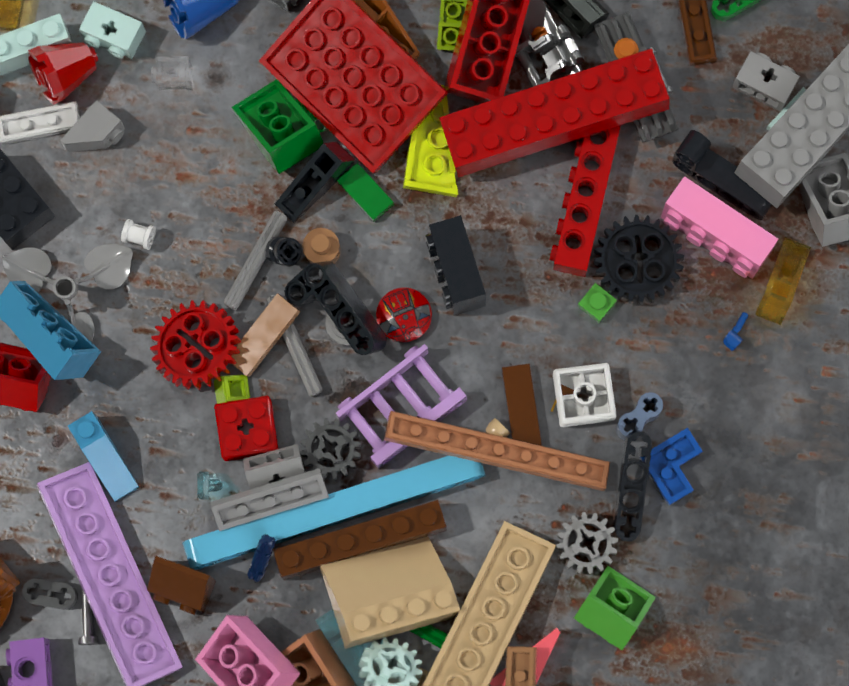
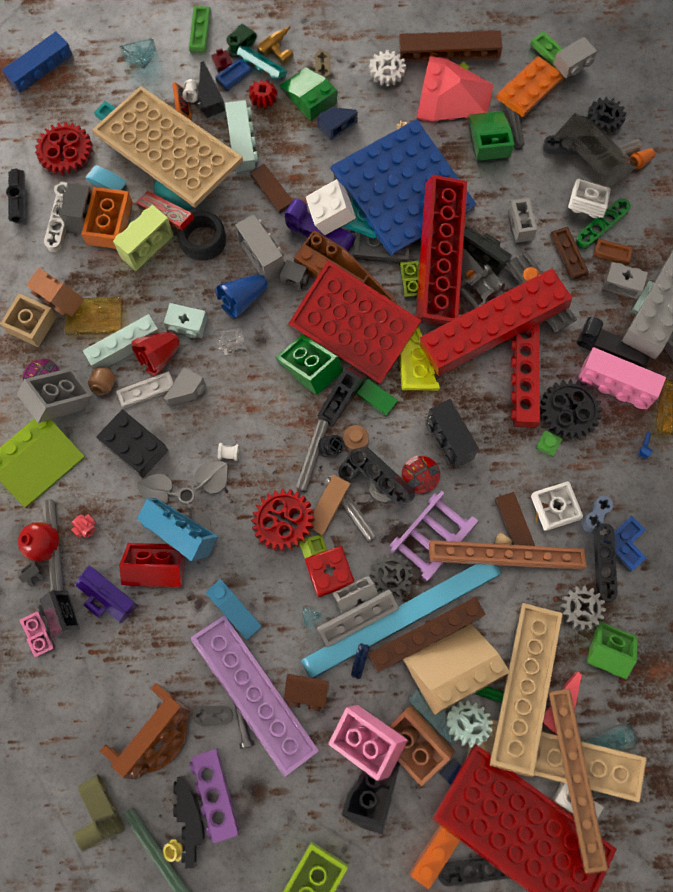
camera: 15 degrees left, 5 degrees down
none -> dark orange tile [593,238,633,266]

